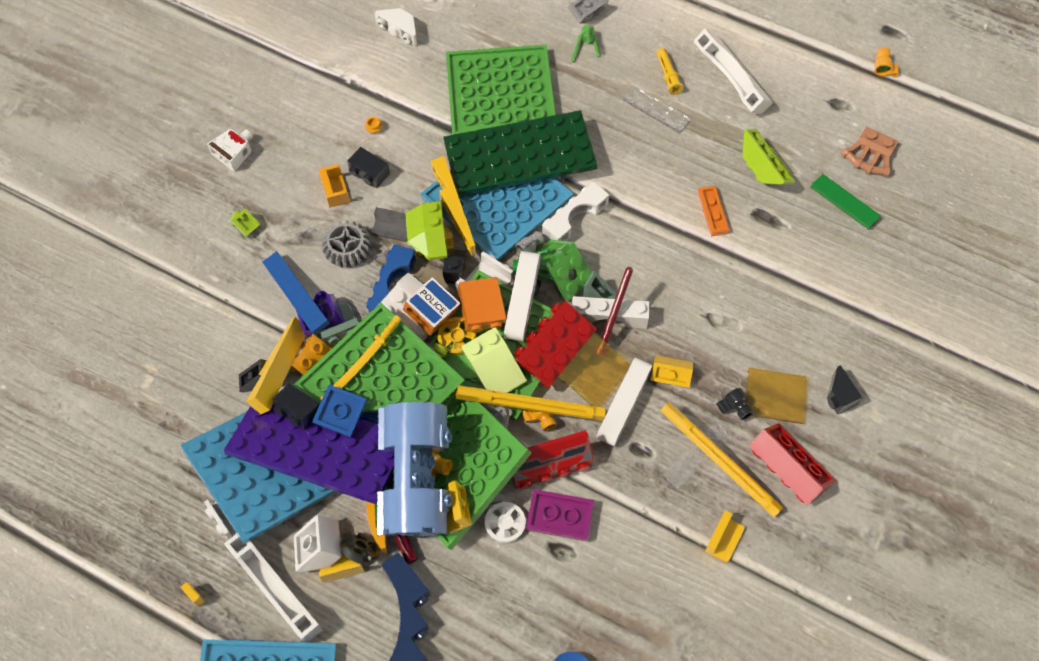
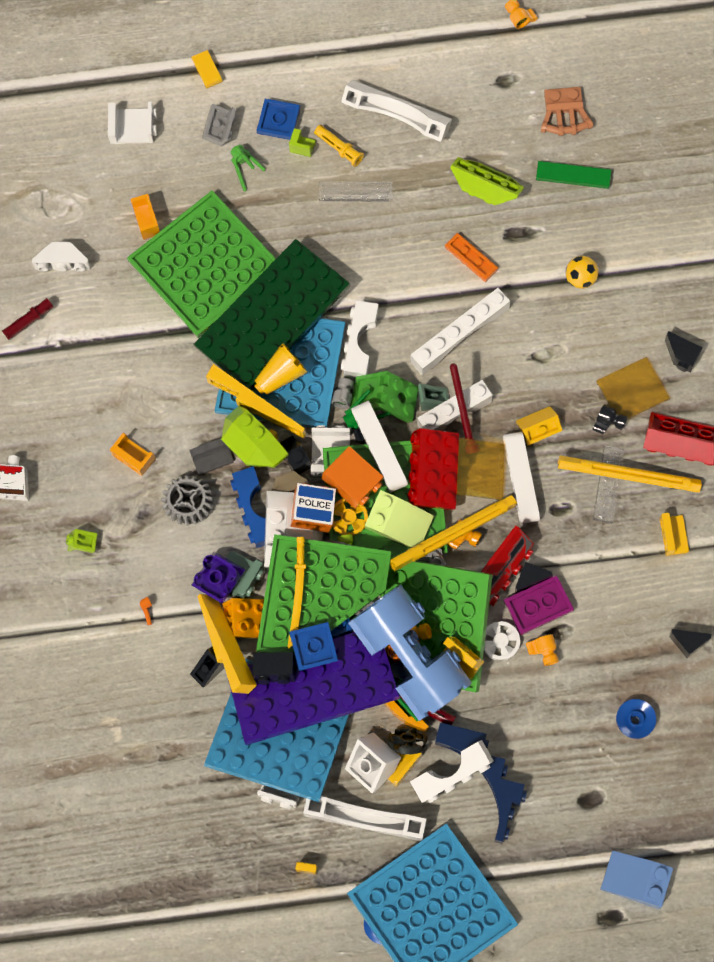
camera: 30 degrees left, 10 degrees up
blue tile [262,251,330,335] -> none
black brick [347,147,390,188] -> none
light orange plate [365,116,382,133] -> none
none -> dark red pin [2,298,54,340]
none -> light orange panel [130,194,160,240]
none -> orange hand [140,597,152,626]
none -> yellow cone [254,344,307,394]
none -> blue plate [256,98,301,140]
none -> lime panel [289,128,315,157]
none -> white arch [410,288,510,376]
none -> white arch [410,740,494,803]
none -> black slope [515,562,553,594]
none -> light orange piece [526,634,559,666]
none -> yellow piece [565,255,599,289]
none -> black slope [669,629,712,658]

